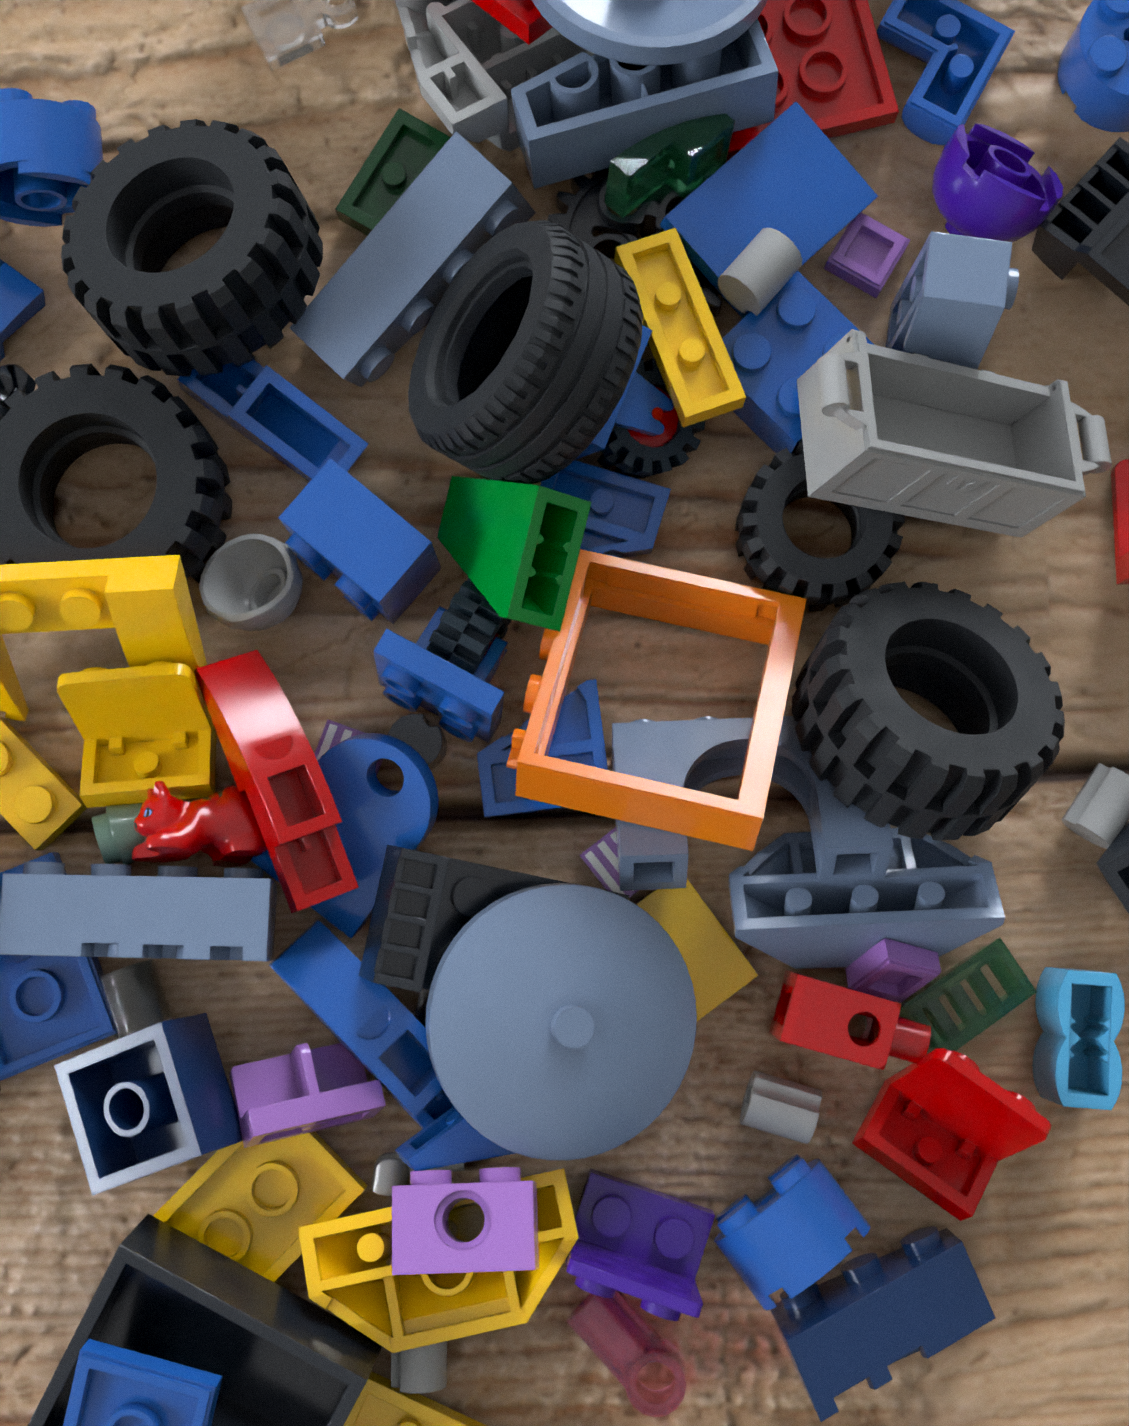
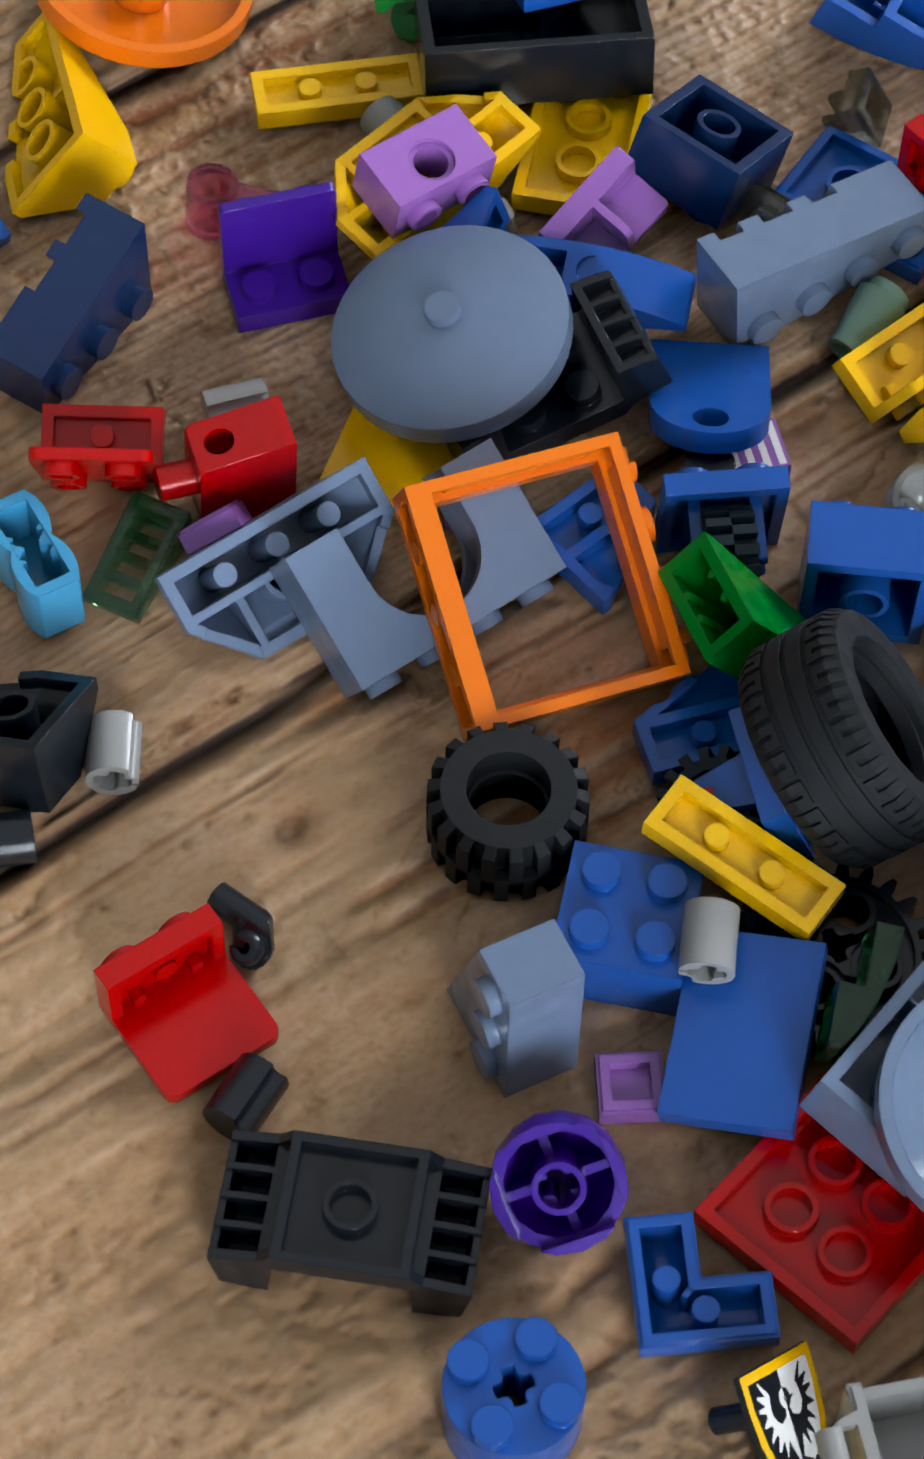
camera: 145 degrees right, 25 degrees down
red animal [132,781,267,867] -> none
red slope [194,650,359,914] -> none
blue brick [714,1154,871,1311] -> none
black tyre [792,581,1065,841] -> none
light grey container [797,329,1112,538] -> none
none -> black arm [207,882,275,970]

